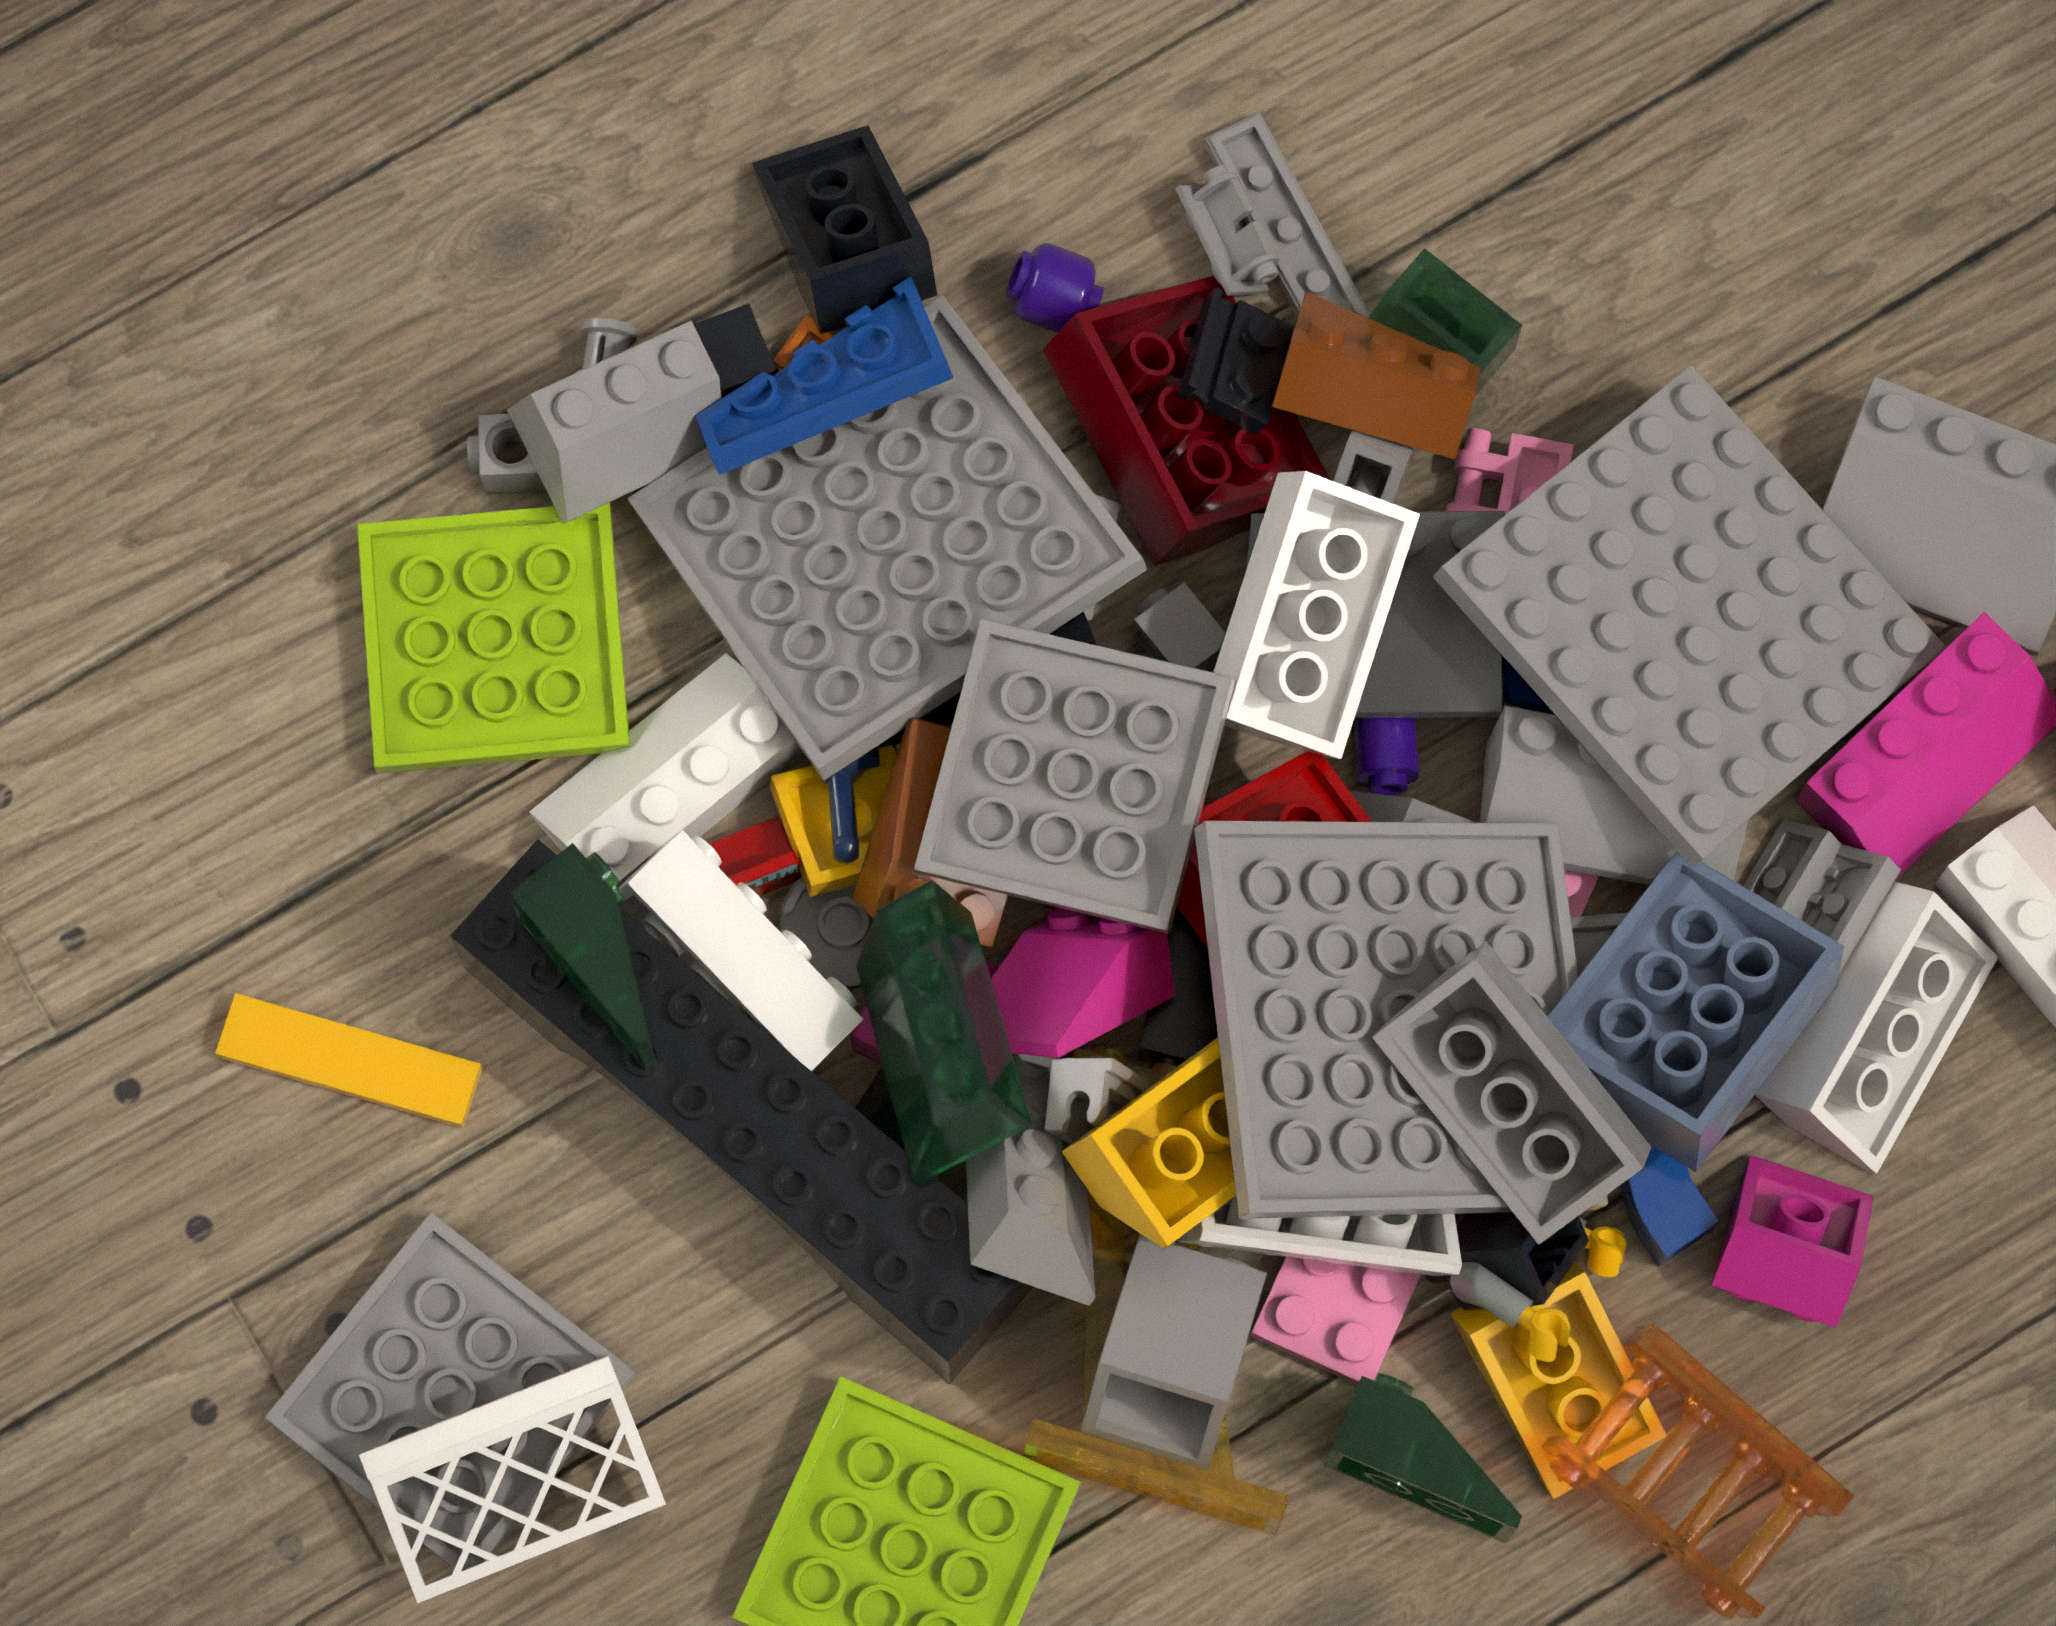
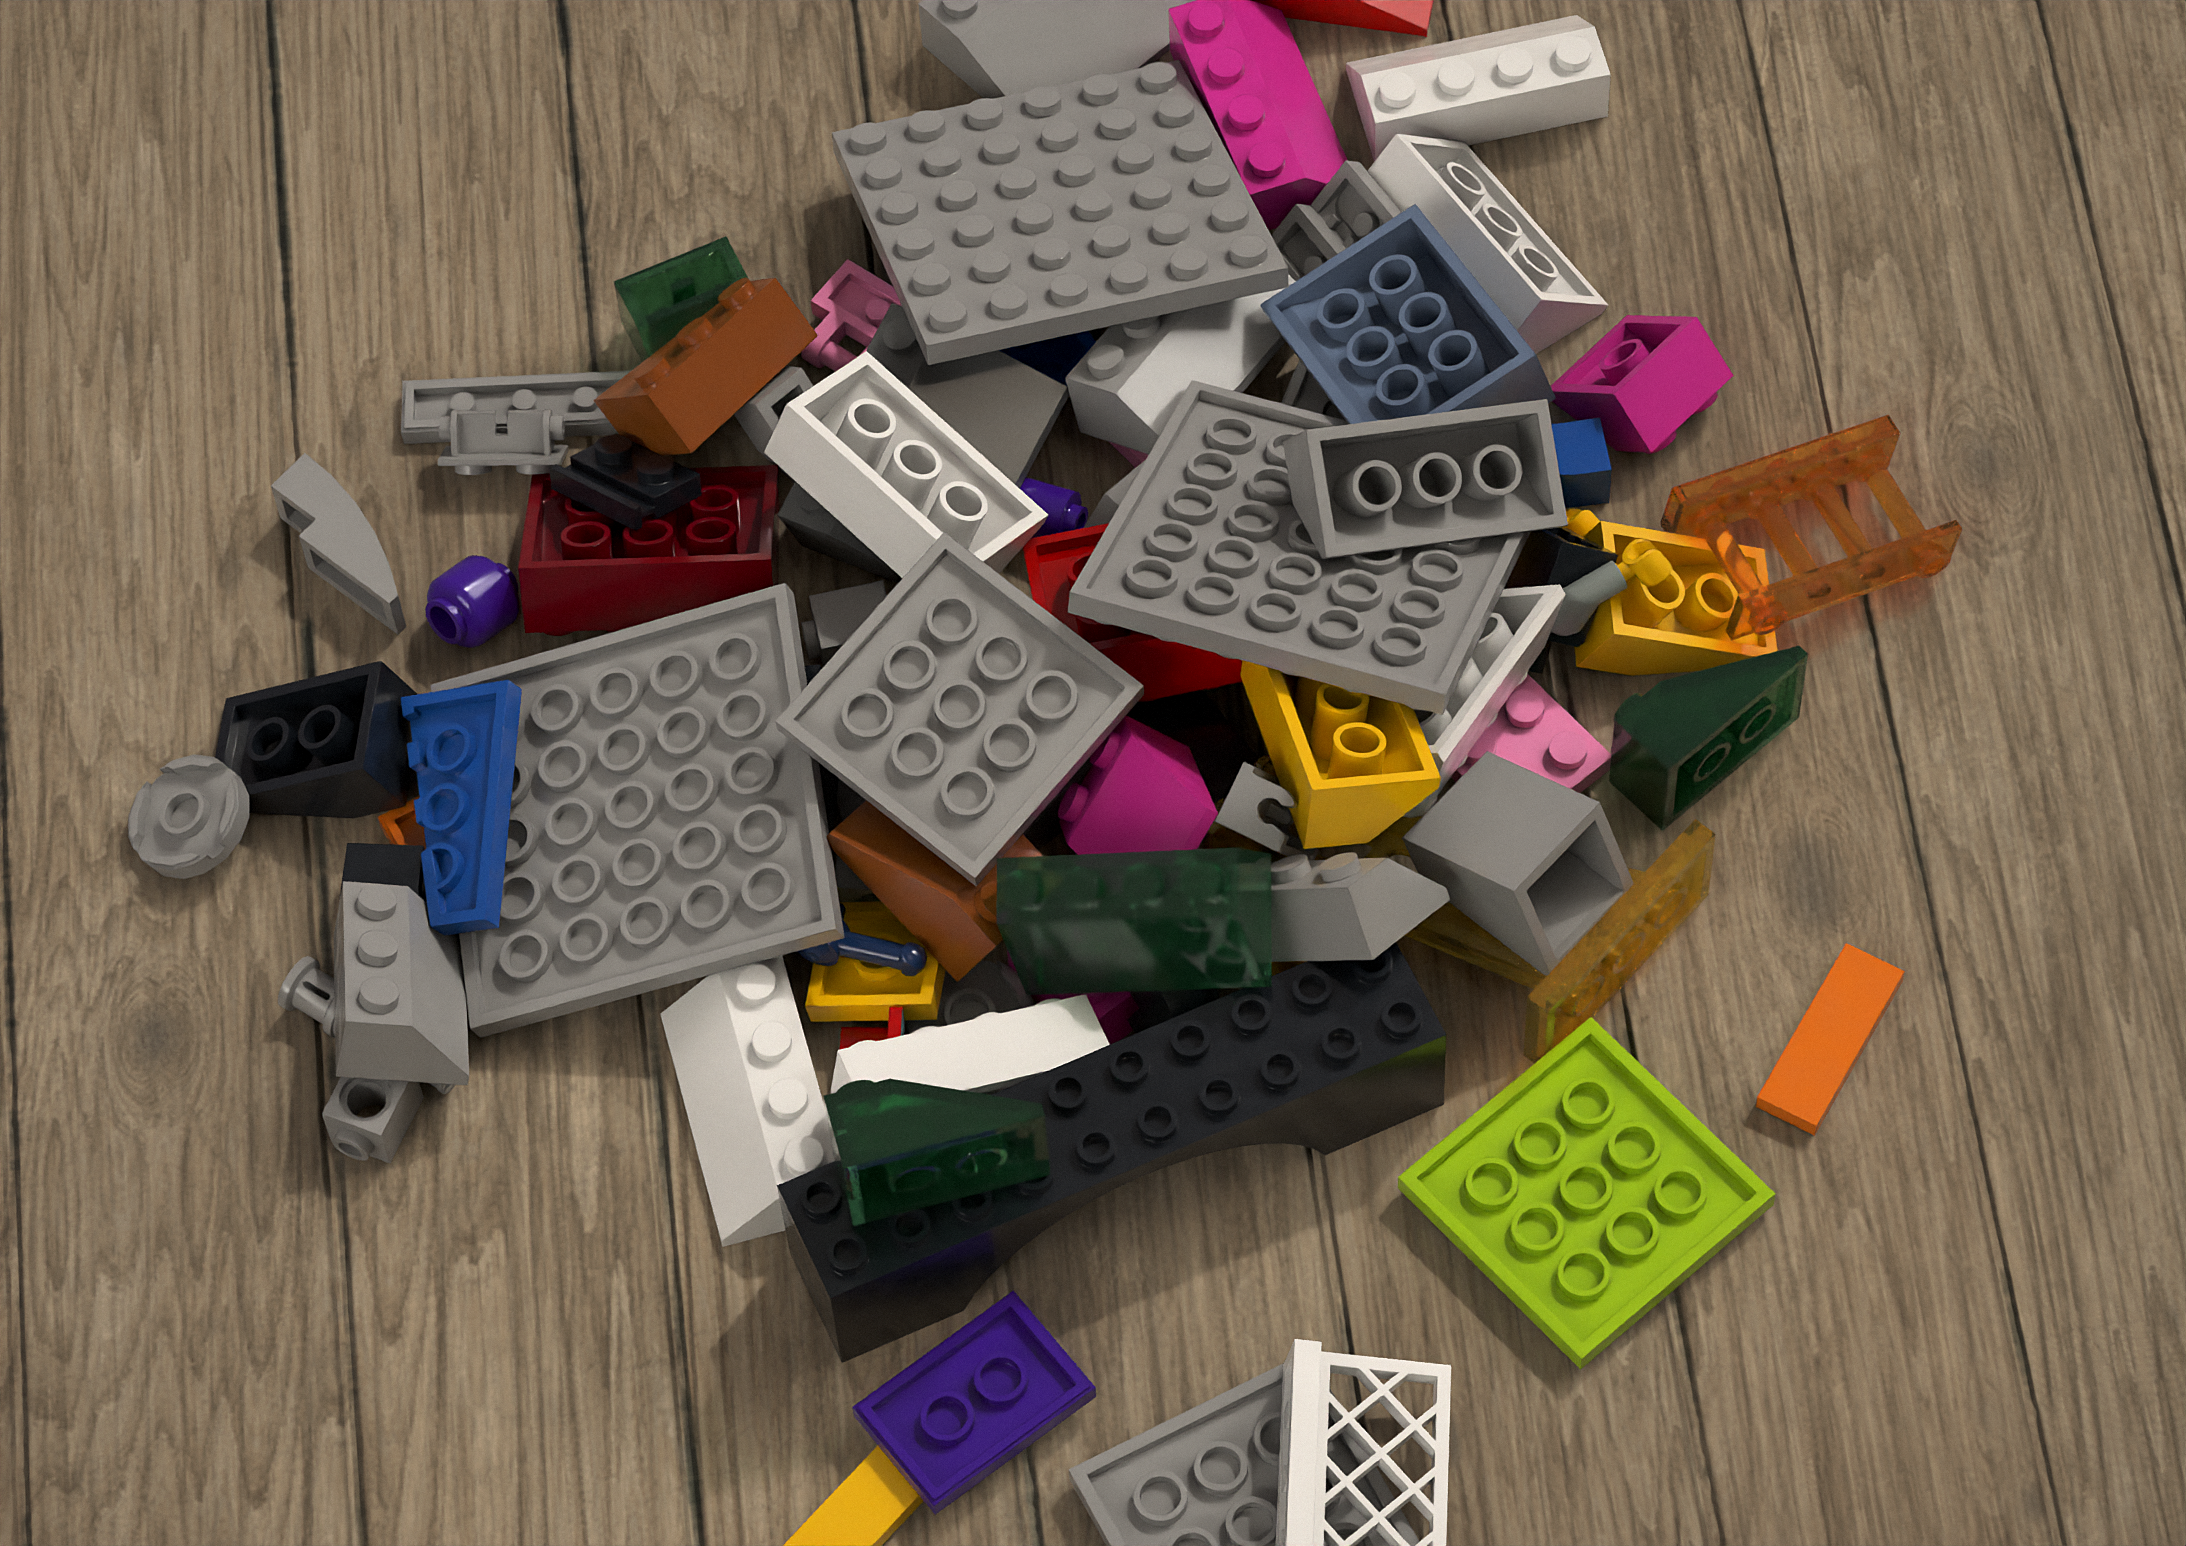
camera: 60 degrees left, 15 degrees down
lime plate [357,502,630,774] -> none
none -> light grey tile [128,754,249,879]
none -> light grey slope [271,453,407,635]
none -> dark purple tile [852,1290,1097,1515]

